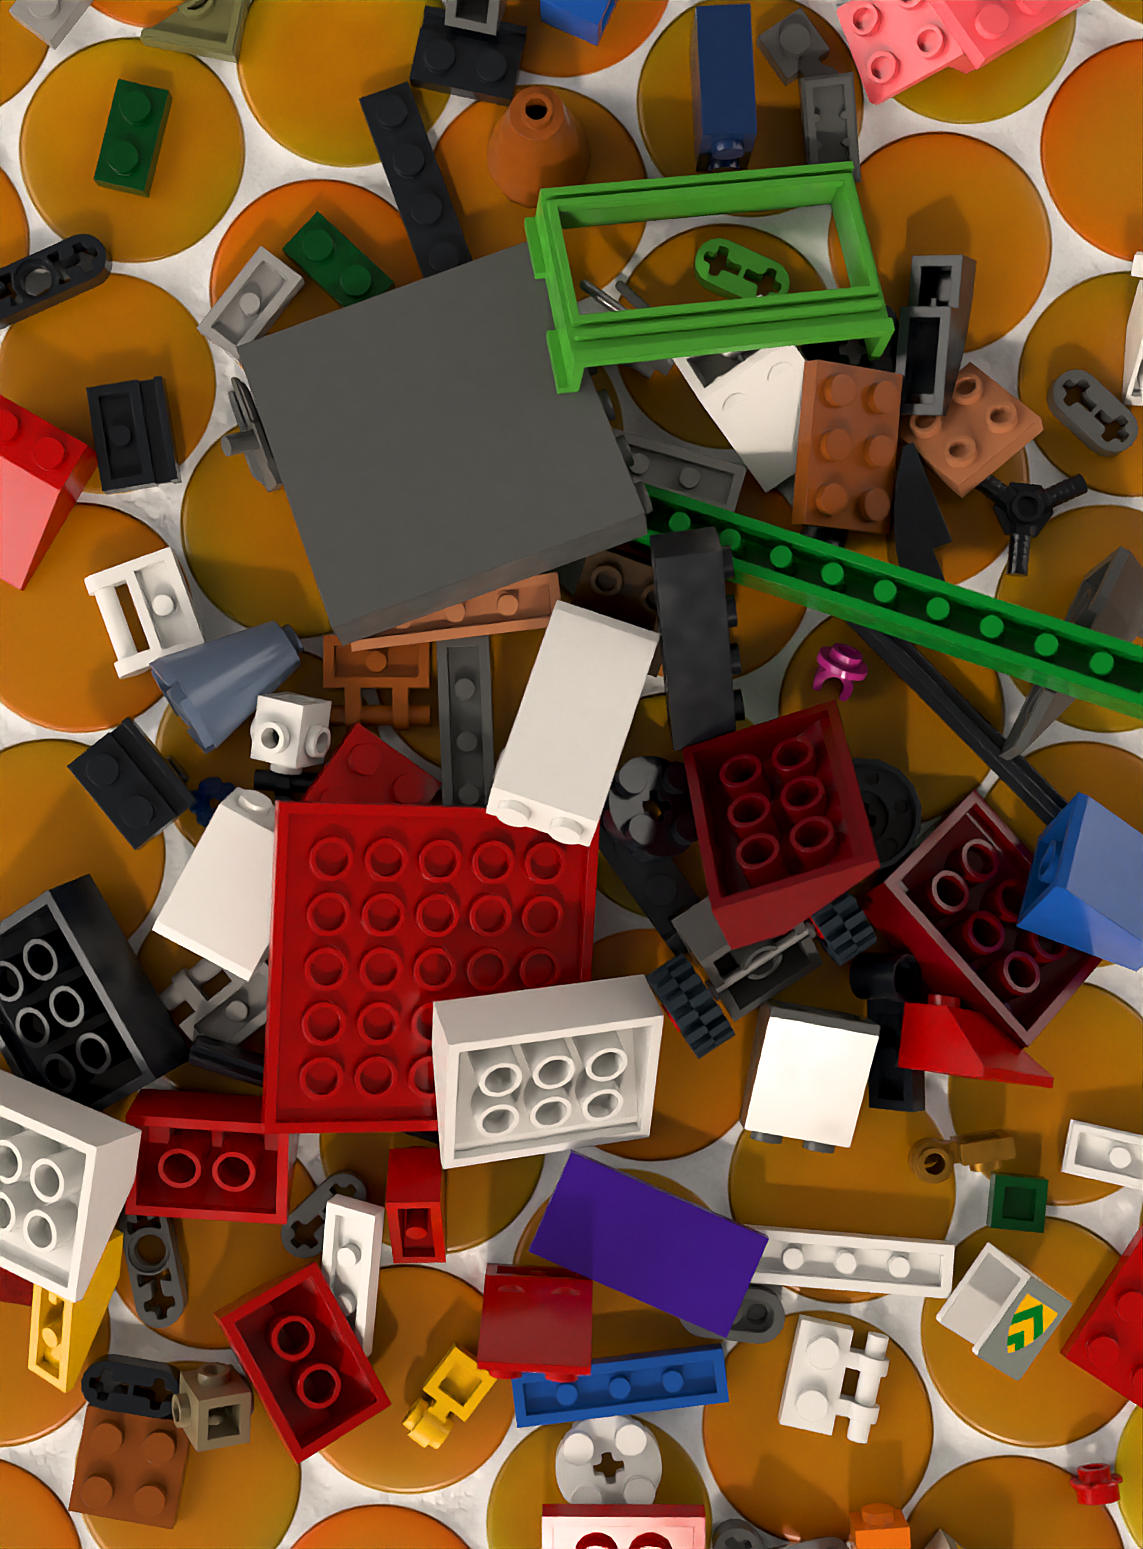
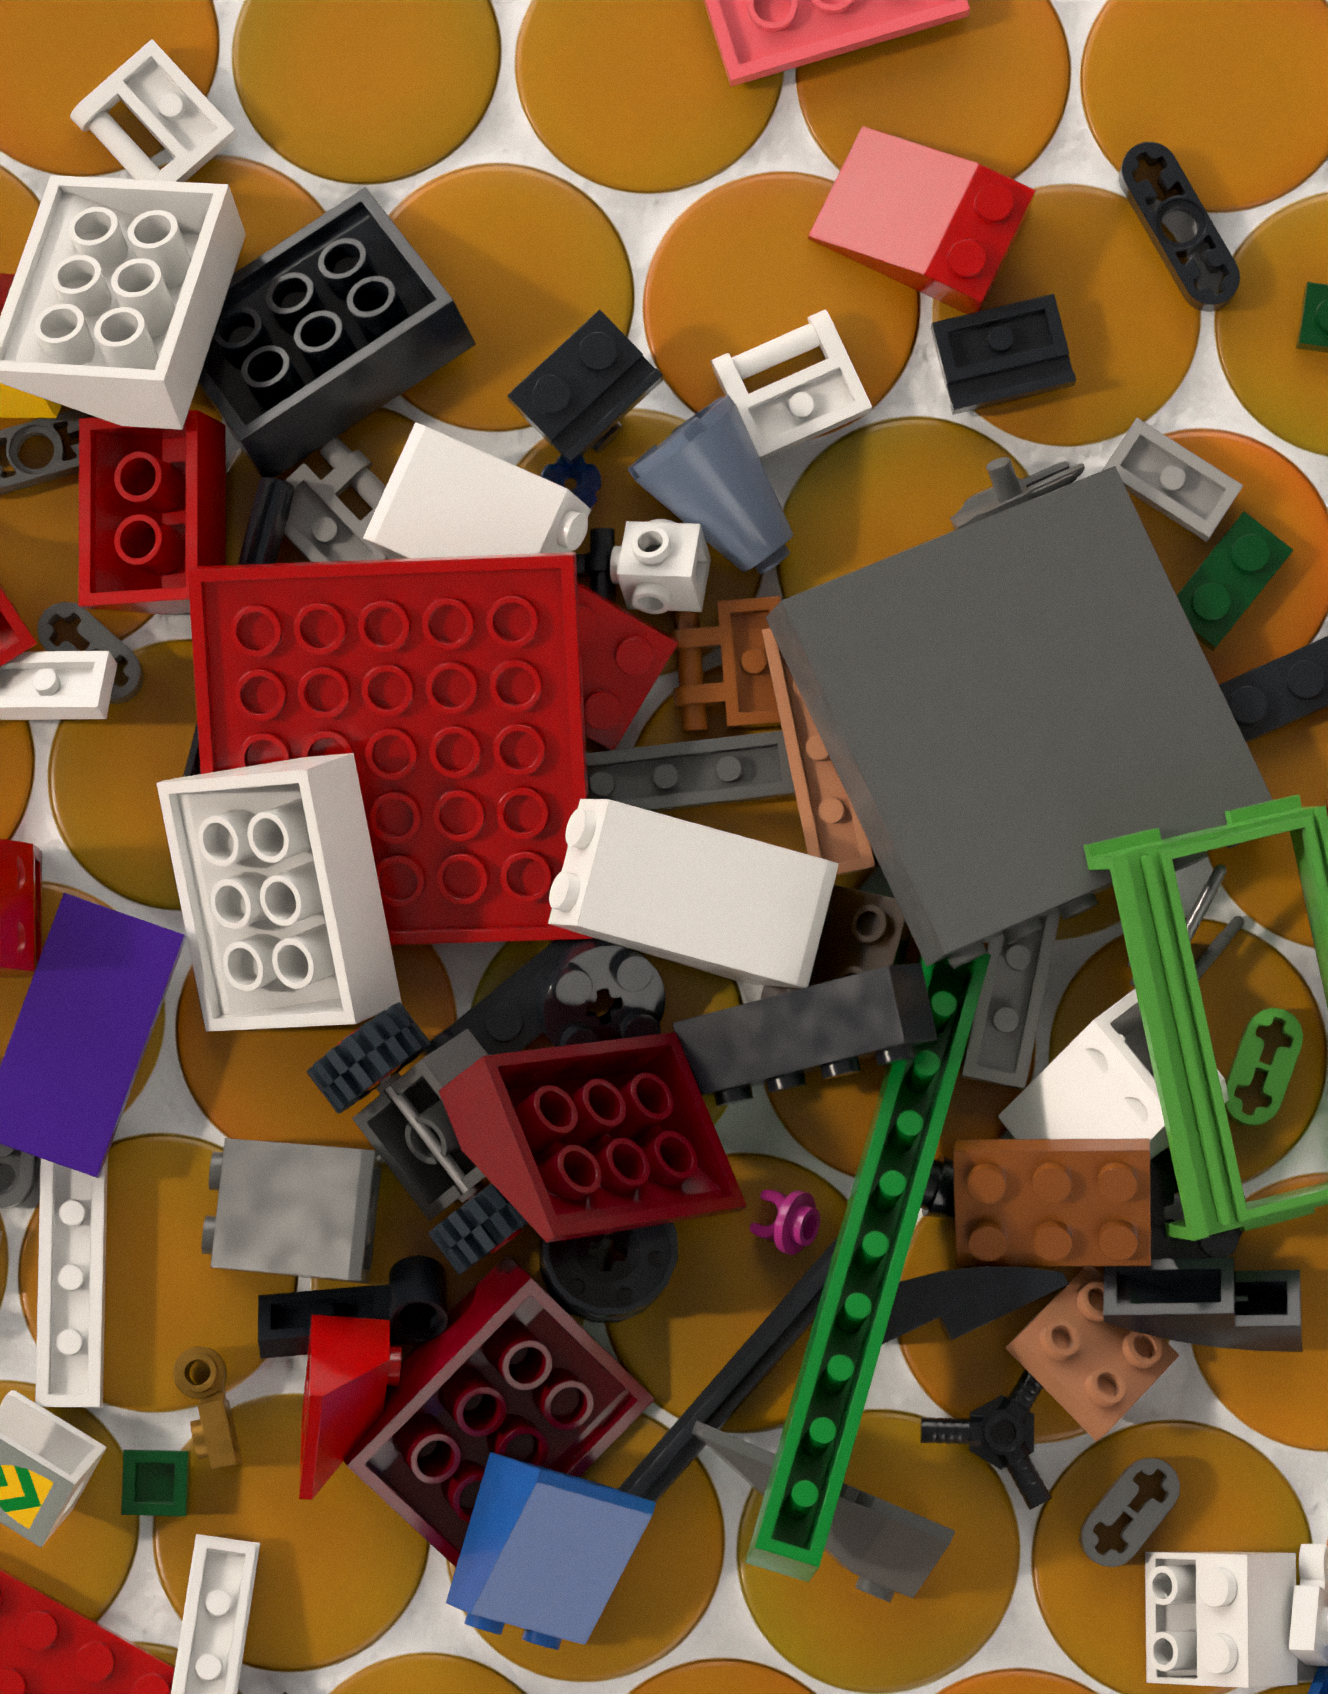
camera: 90 degrees right, 5 degrees down
red slope [385,1146,446,1263] -> none

